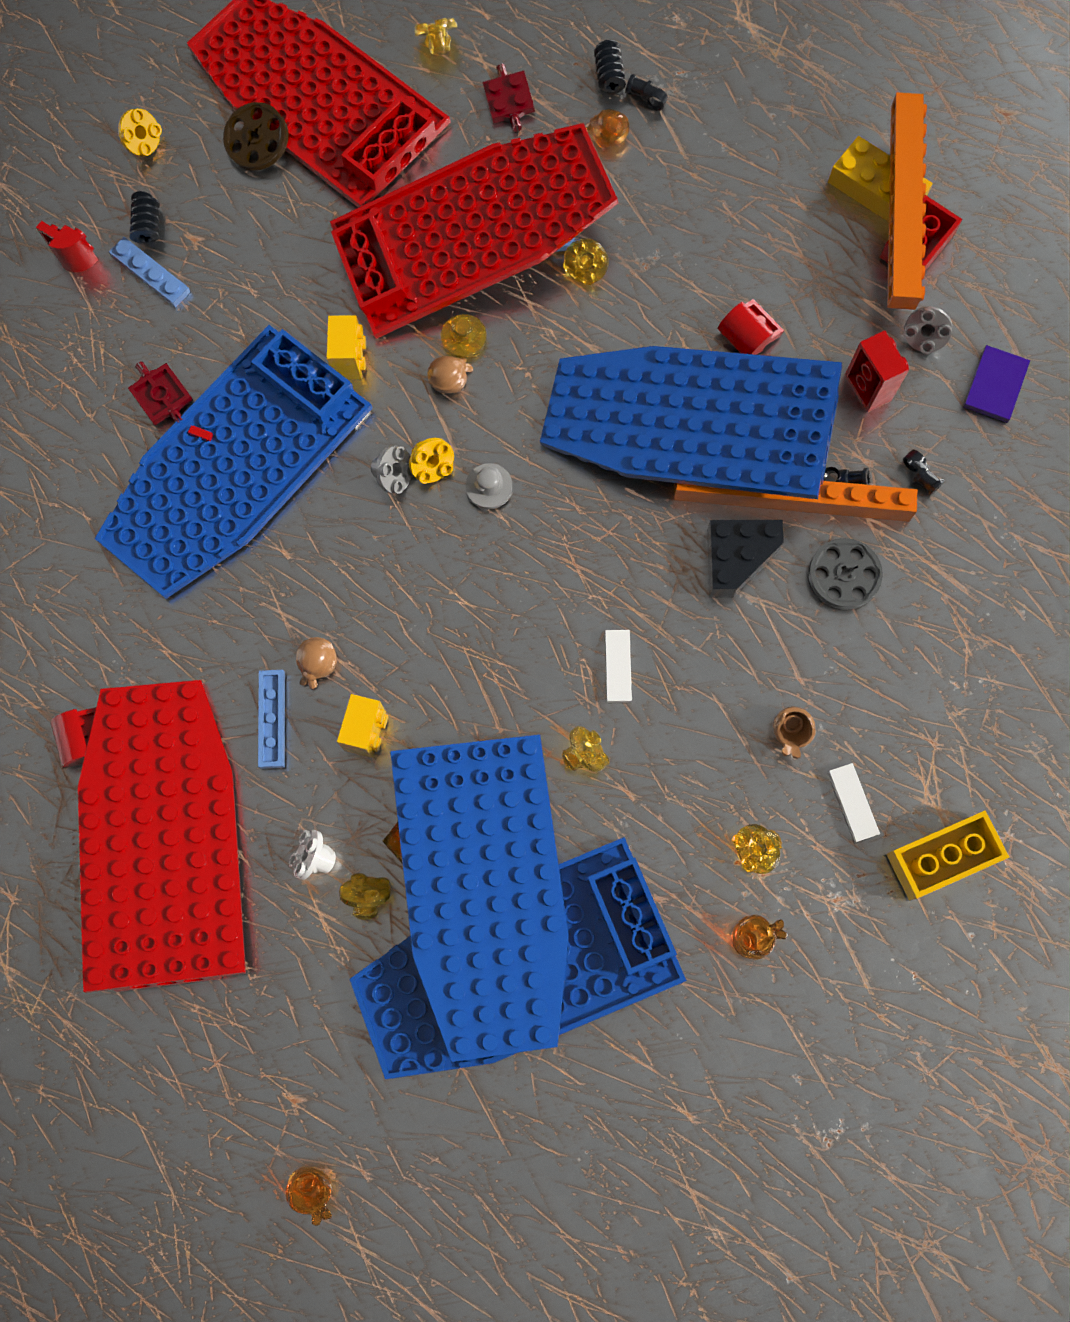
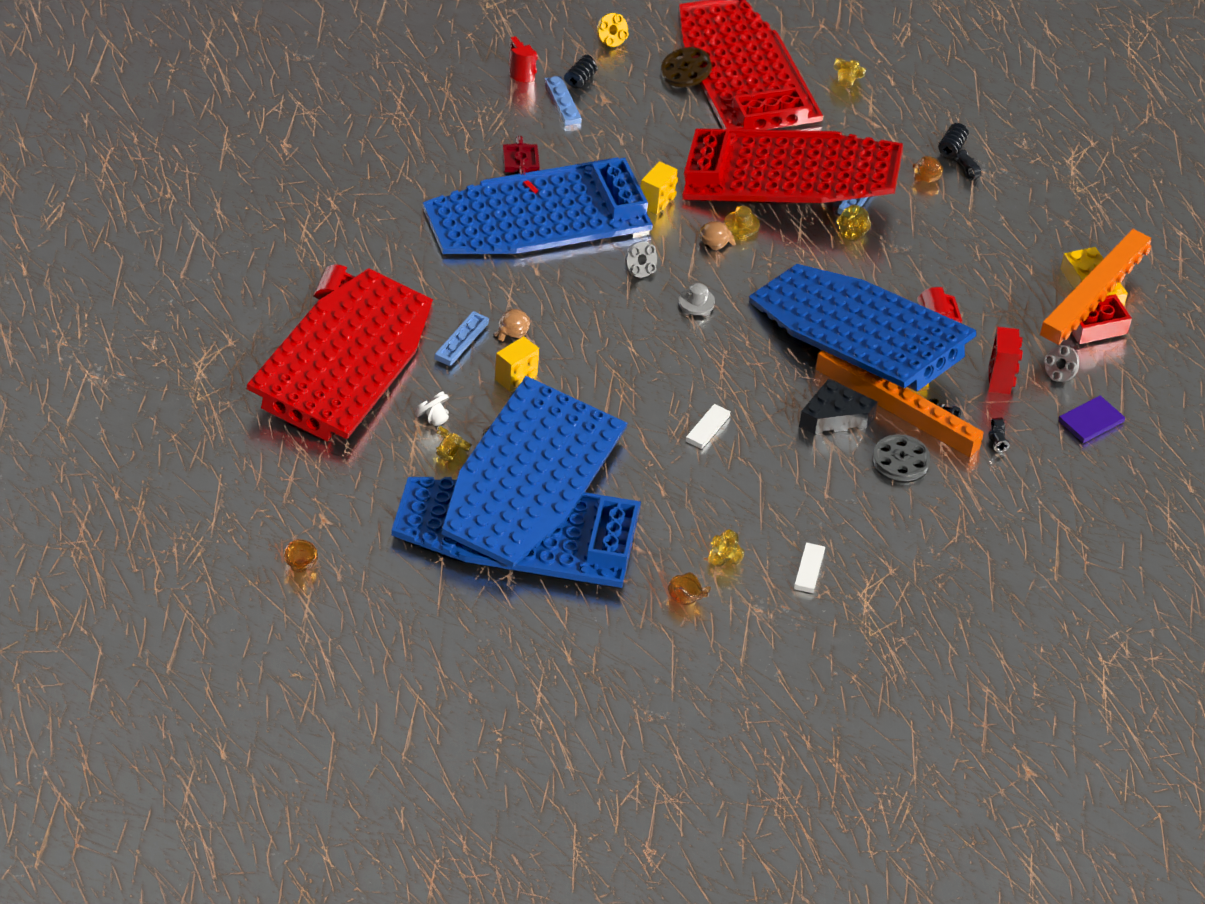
camera: 25 degrees right, 30 degrees down
yellow plate [409,438,454,484] -> none
dark red plate [483,64,535,132] -> none
clear yellow plate [562,726,609,773] -> none
medium nougat hat [773,706,816,759] -> none
yellow brick [886,810,1010,901] -> none

